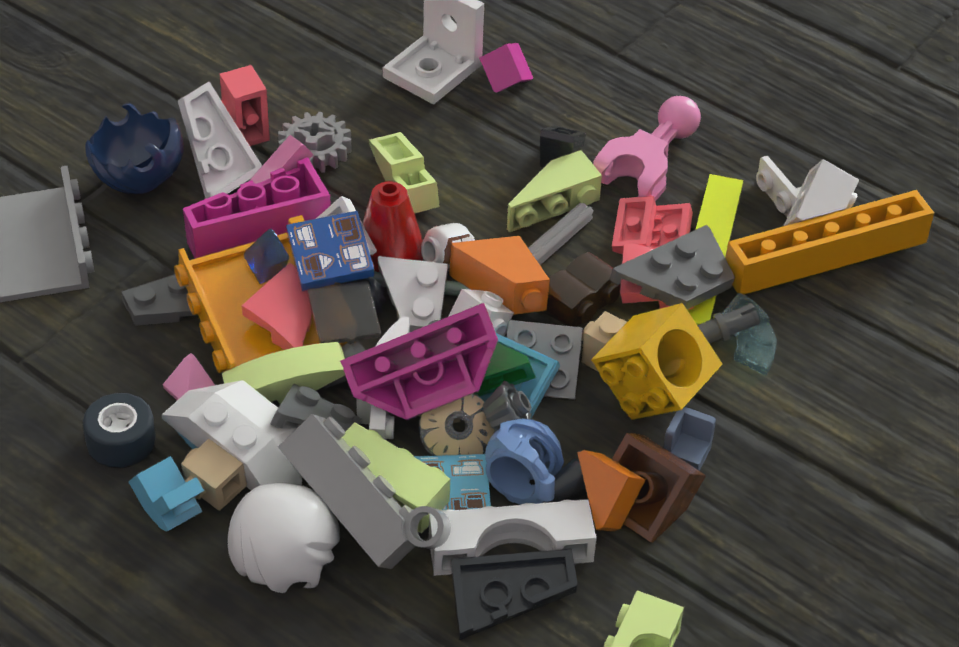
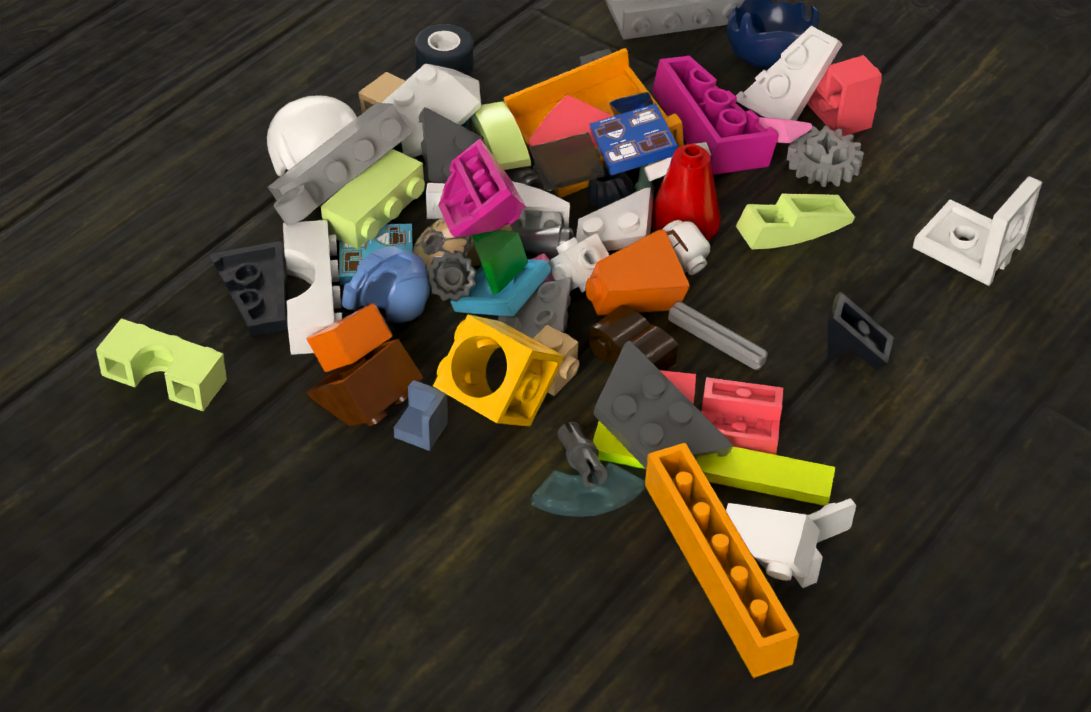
camera: 90 degrees right, 0 degrees up
medium azure brick [128,456,204,531] -> none
bright pink slope [163,353,215,400] -> none
dark pink panel [479,43,533,93] -> none
yellowish green slope [507,150,602,232] -> none
bright pink piece [593,96,701,201] -> none

